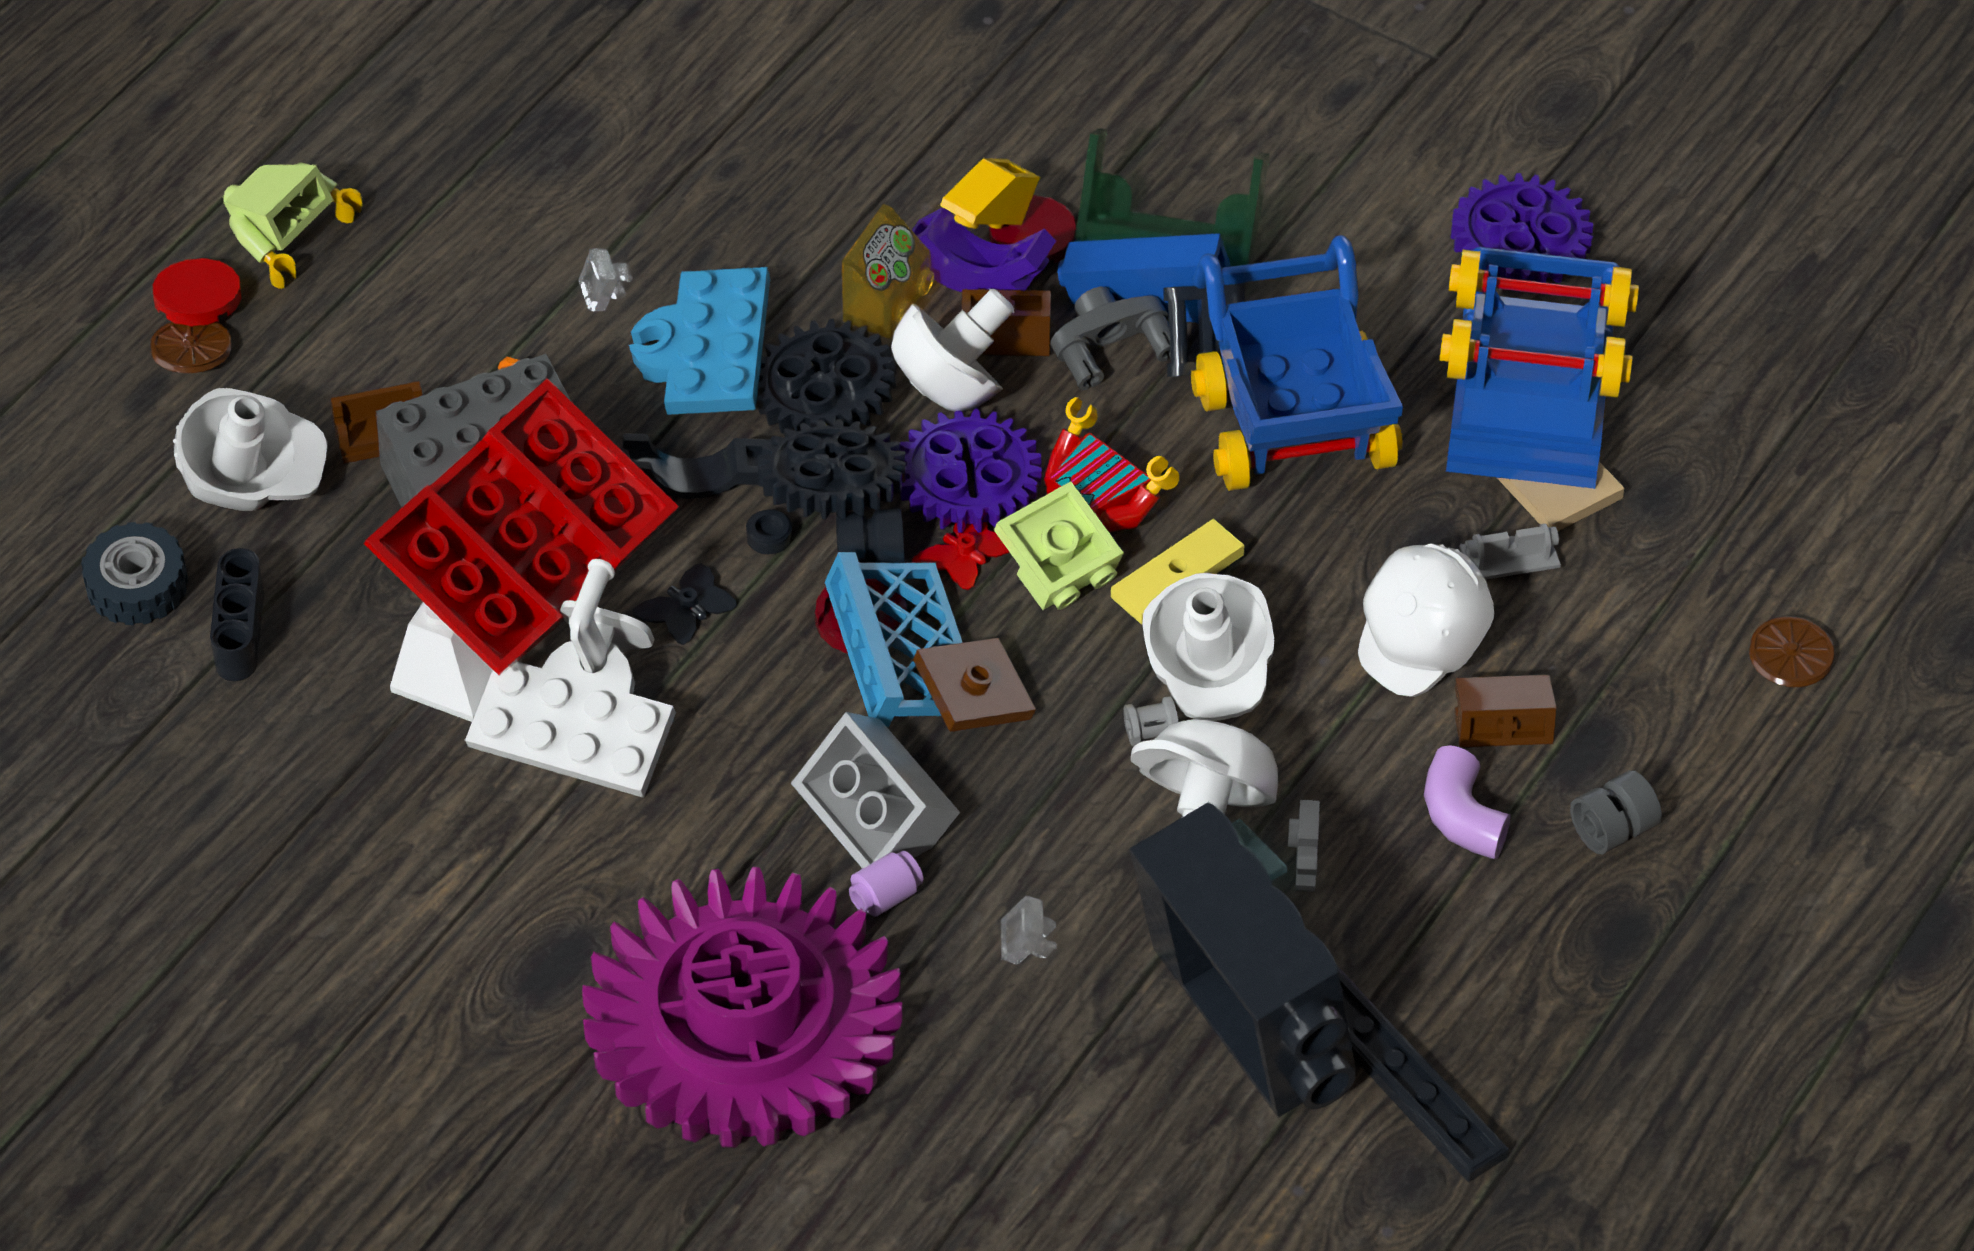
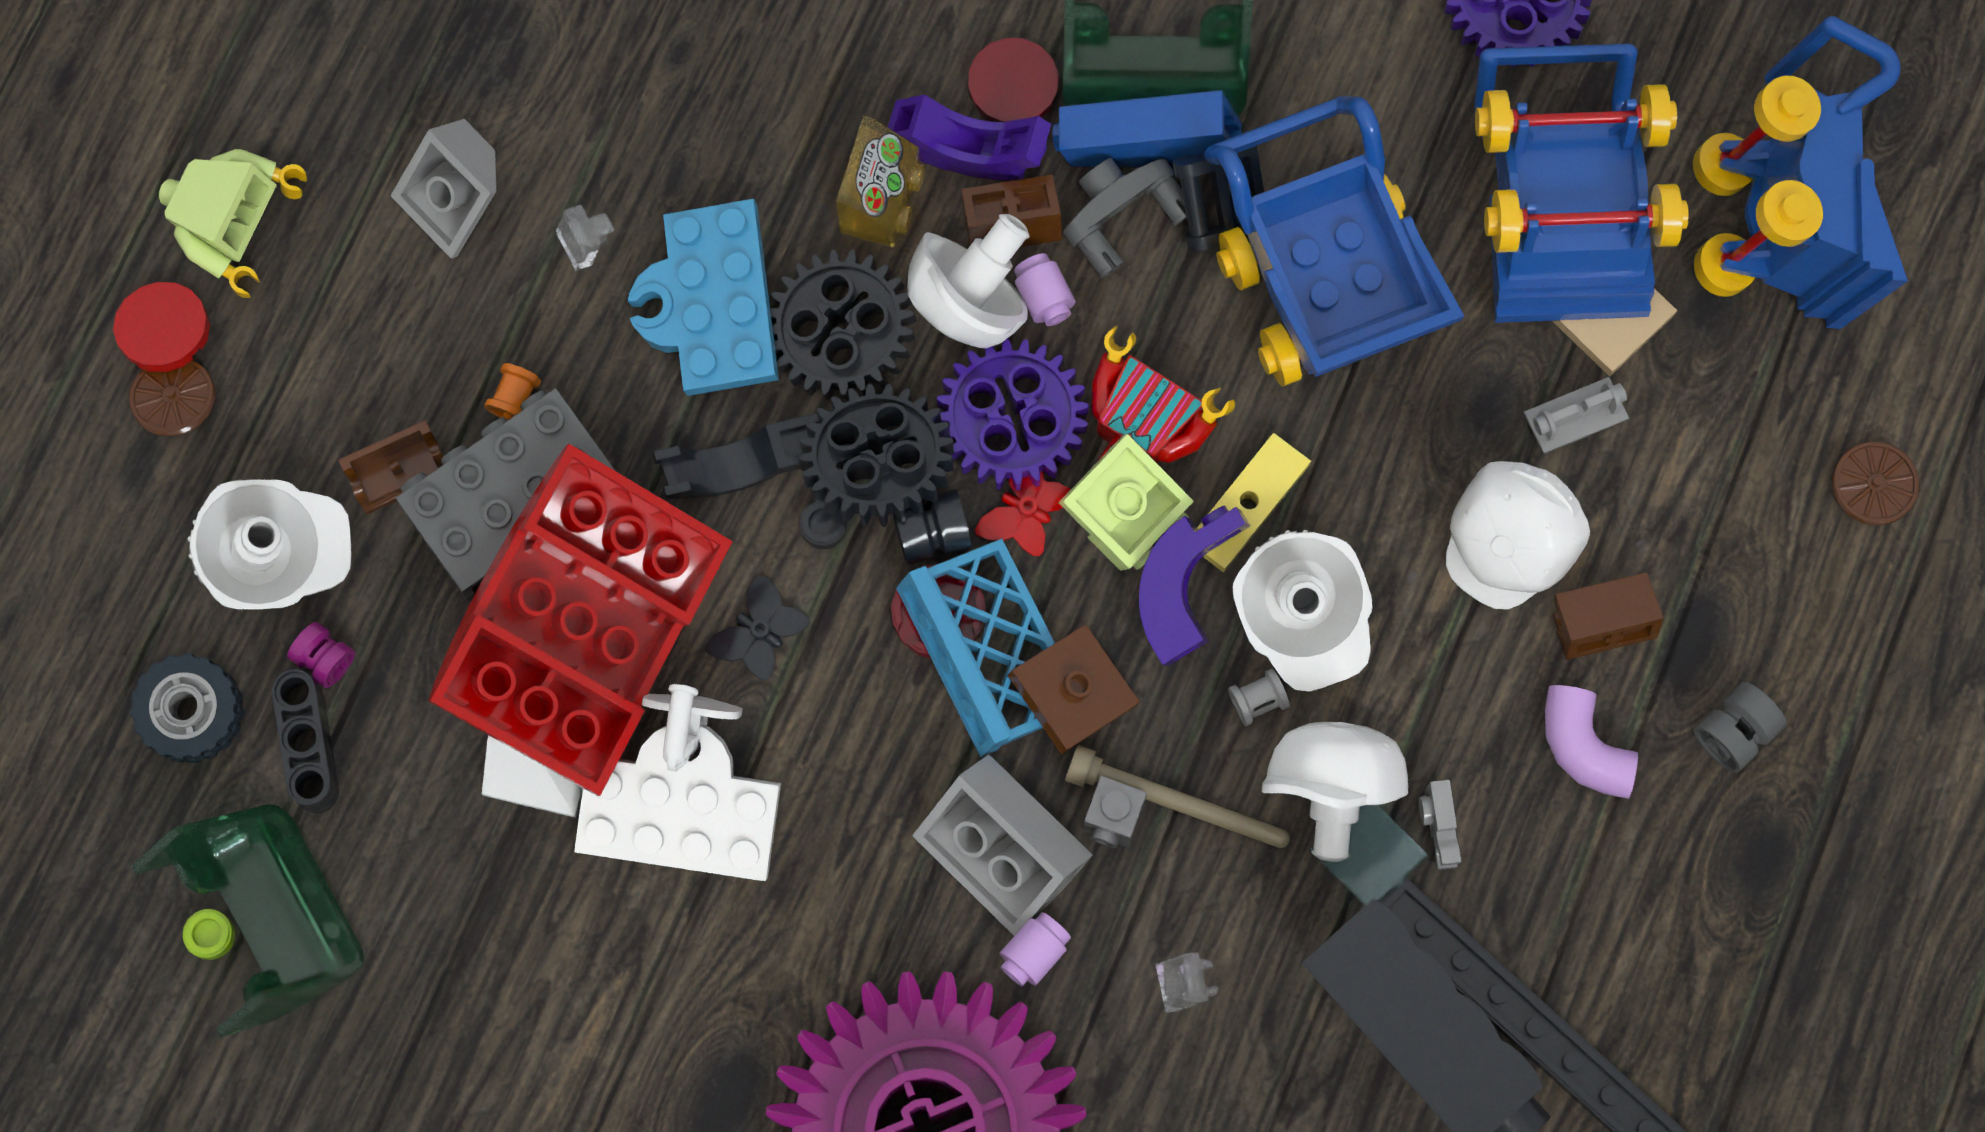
camera: 10 degrees left, 25 degrees up
yellow slope [940,158,1040,229] -> none
none -> clear green windscreen [131,804,364,1038]
none -> lime tile [183,909,235,960]
none -> magenta wheel [287,622,356,688]
none -> light grey slope [391,119,497,259]
none -> lavender brick [1014,253,1076,326]
none -> dark tan piece [1065,745,1290,848]
none -> flat silver brick [1083,776,1147,848]
none -> dark purple arch [1139,505,1251,666]
none -> blue piece [1693,16,1908,329]

